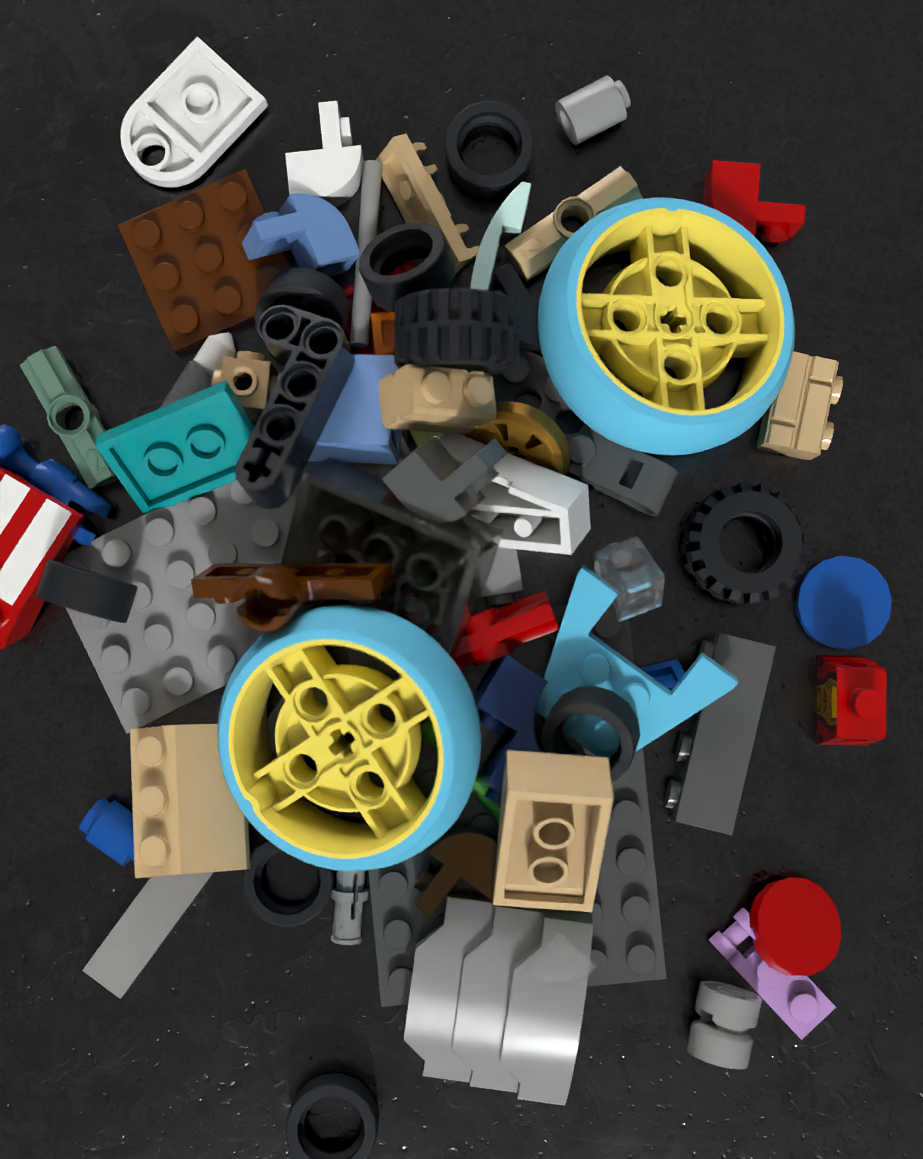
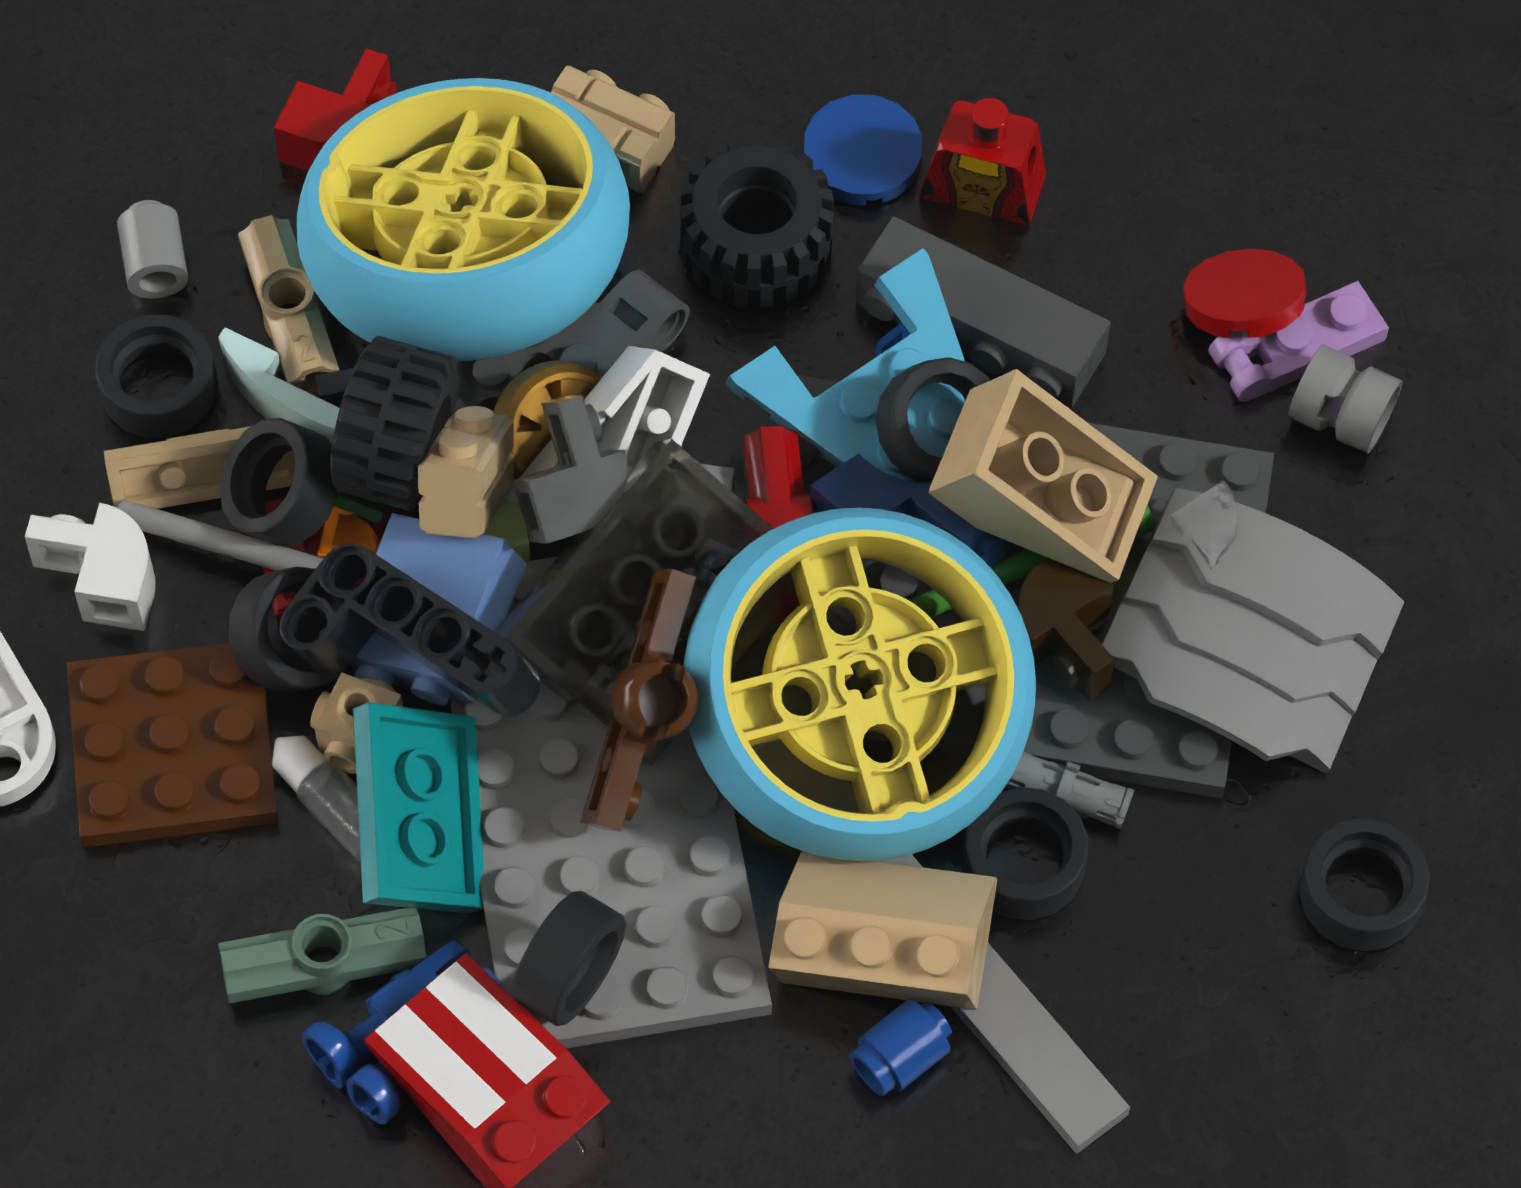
camera: 75 degrees left, 25 degrees down
medium blue brick [242,193,361,277] -> none
clear brick [594,536,665,622] -> none

